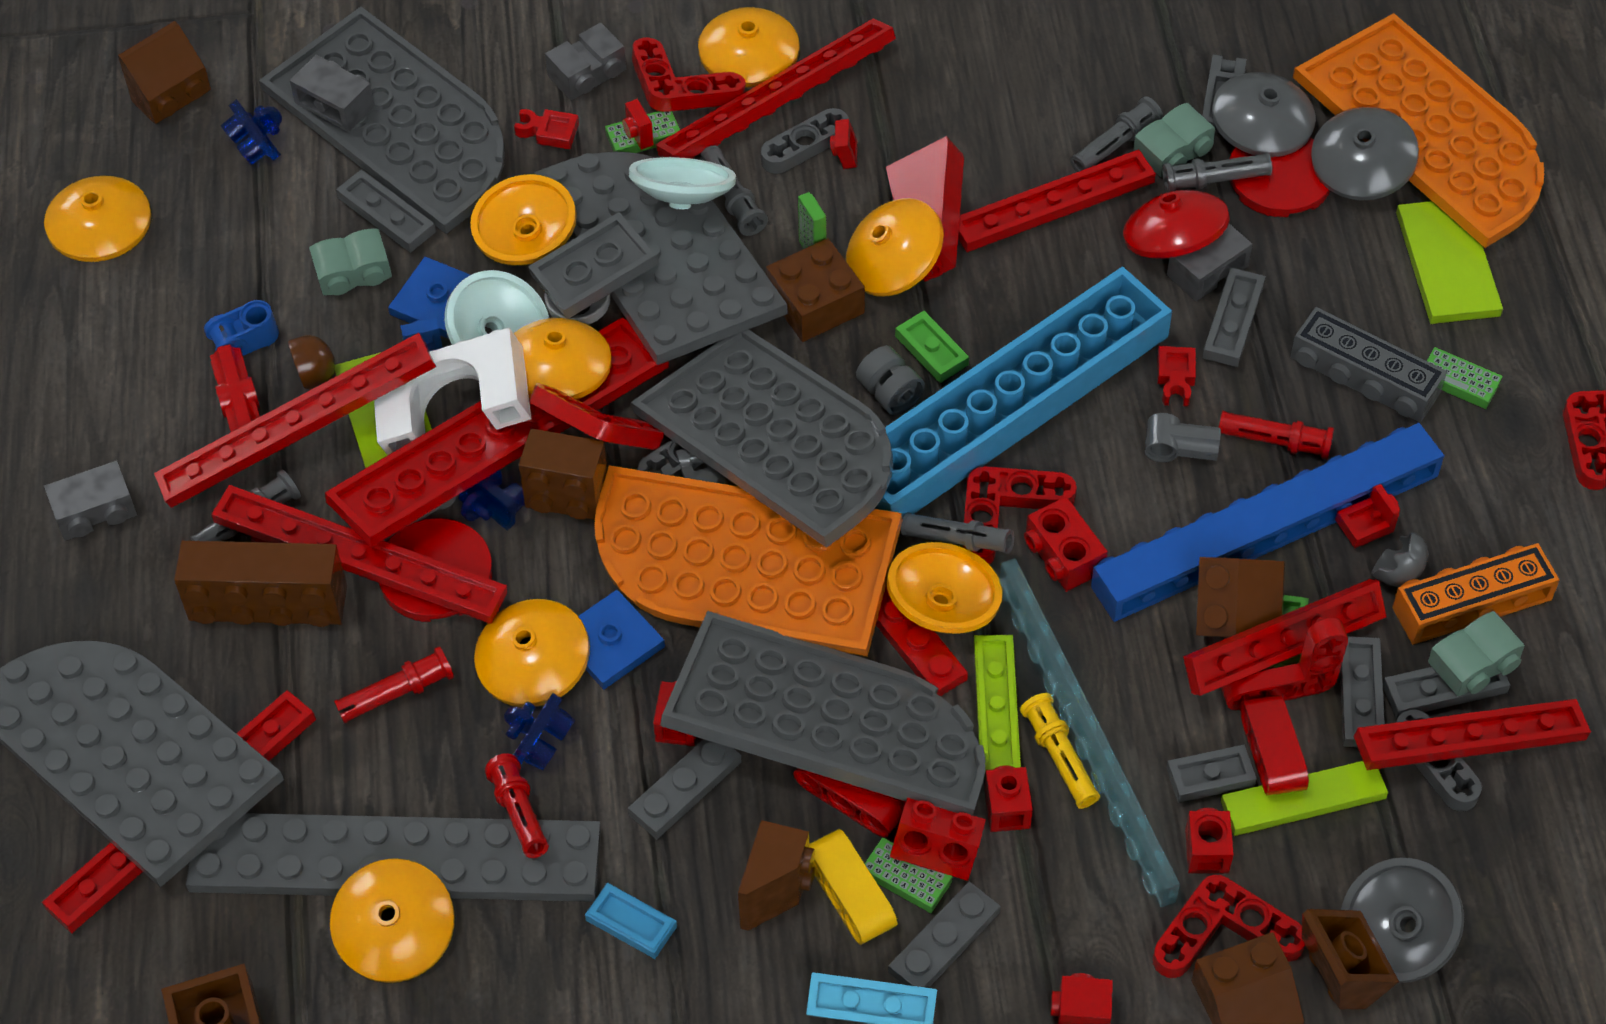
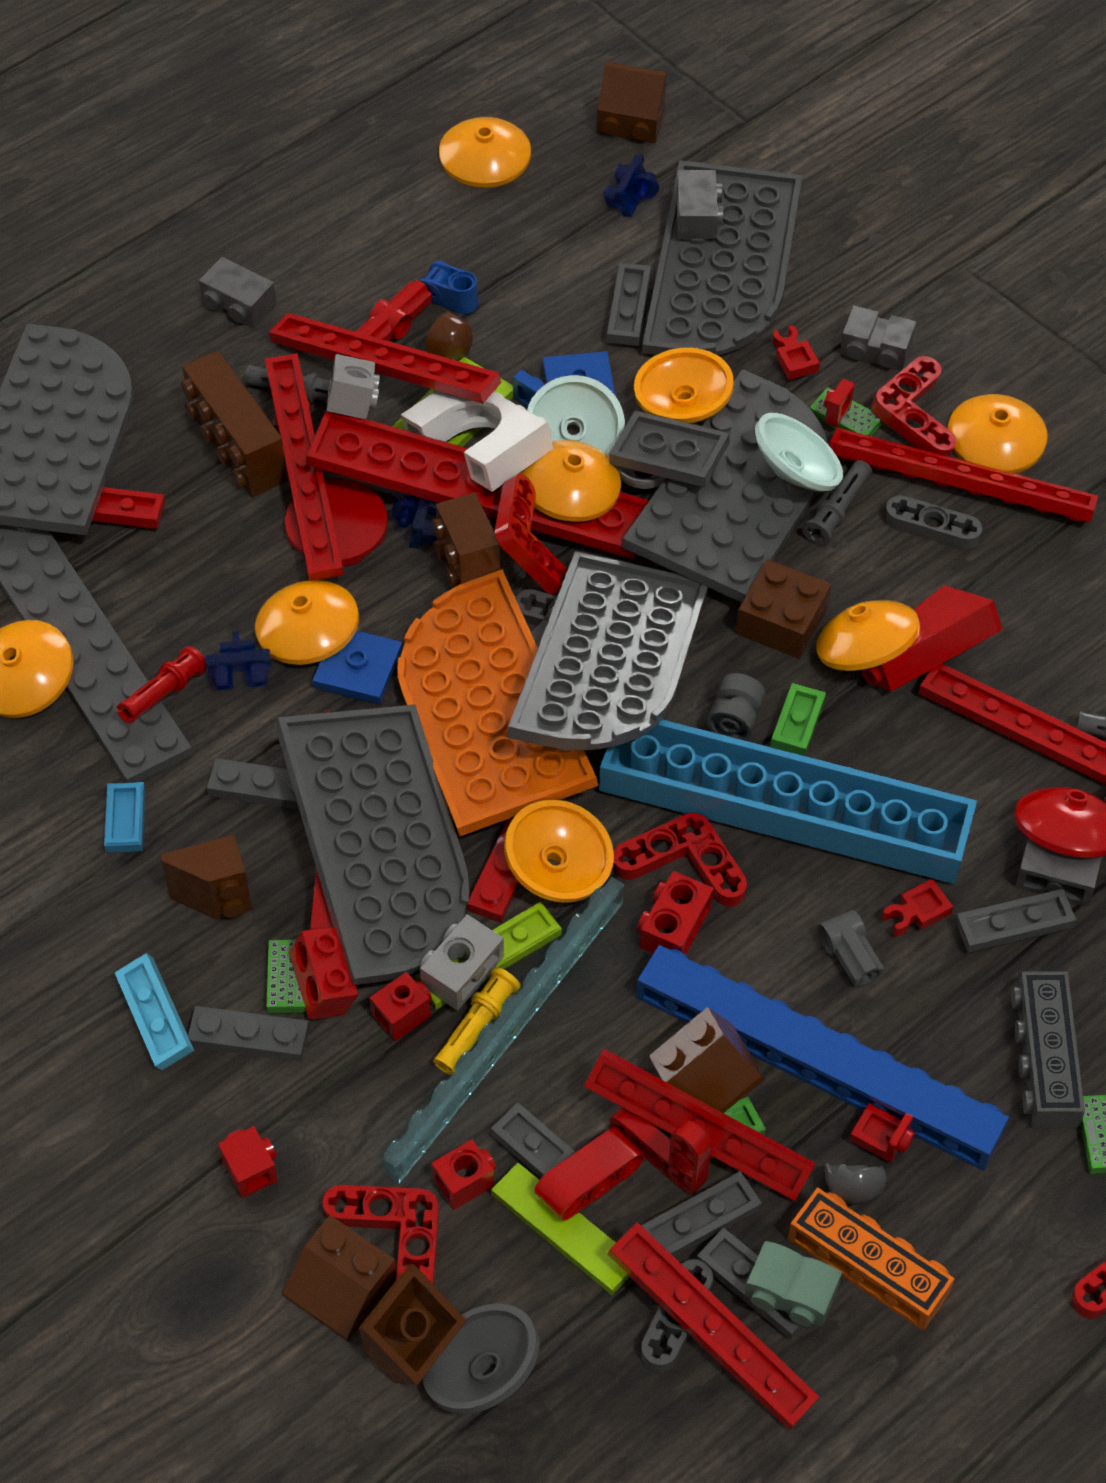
camera: 55 degrees right, 0 degrees up
sand green brick [309,228,392,295] -> none
red pin [334,646,454,724] -> none
bright green tile [798,192,826,249] -> none
yellow beam [809,829,898,945] -> none
red plate [830,119,857,169] -> none
dark grey pin [901,512,1015,554] -> none
red pin [1219,410,1334,461] -> none
none -> light grey brick [327,354,380,419]
none -> light grey brick [419,914,504,1011]

